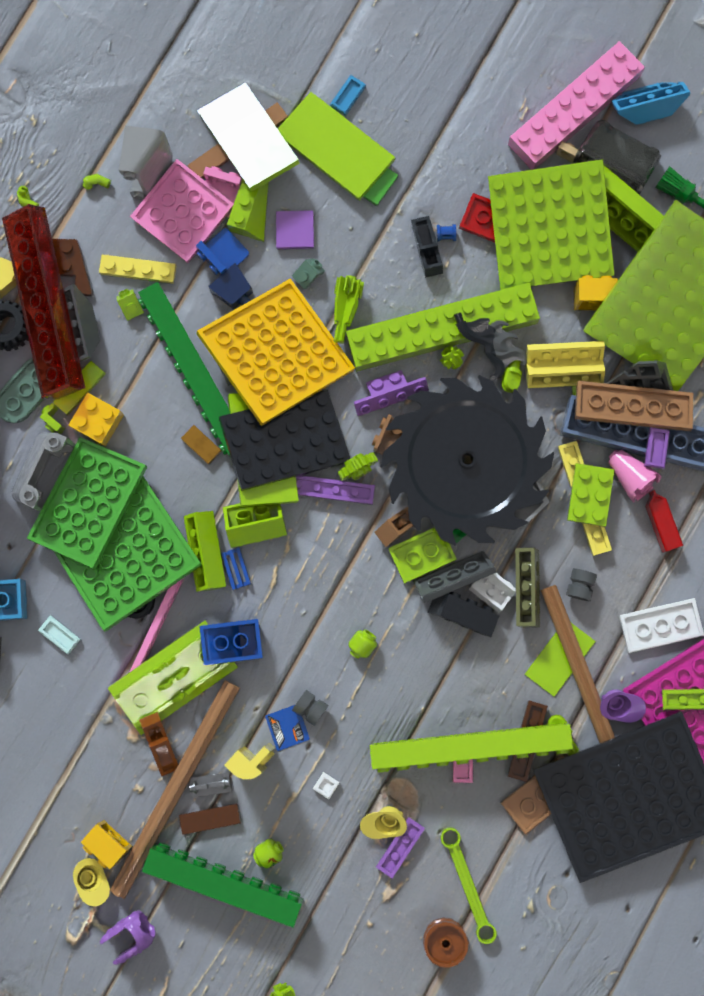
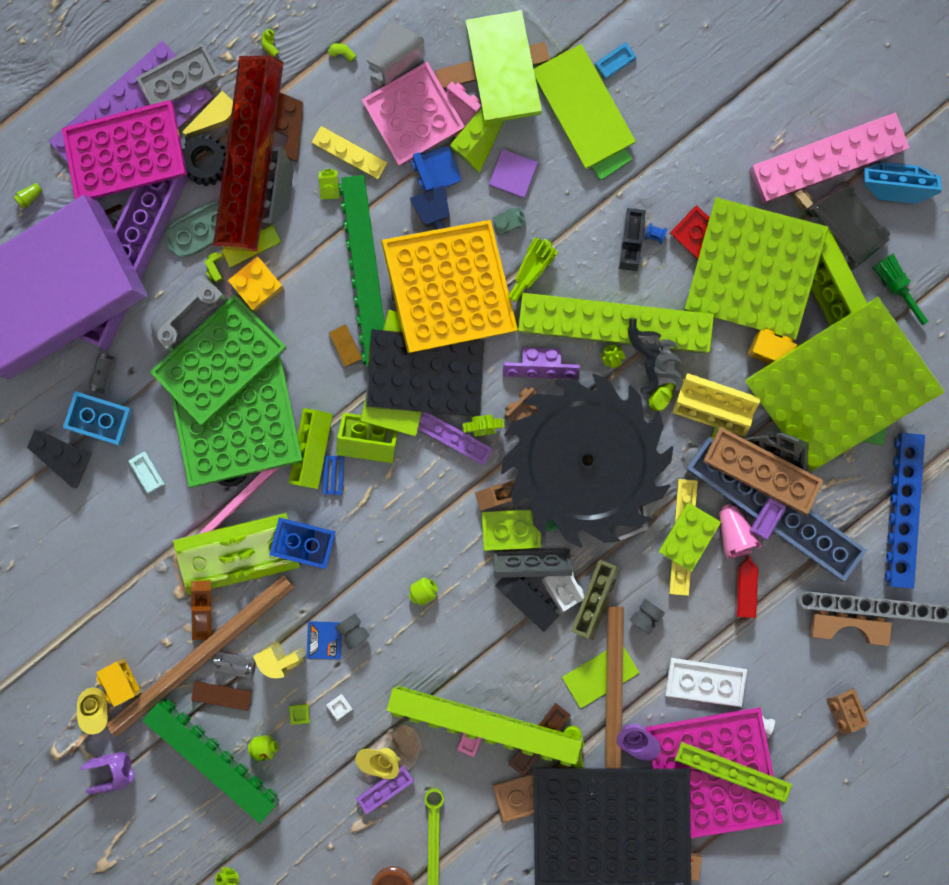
camera: 10 degrees right, 5 degrees up
none -> lime tile [289,703,310,725]

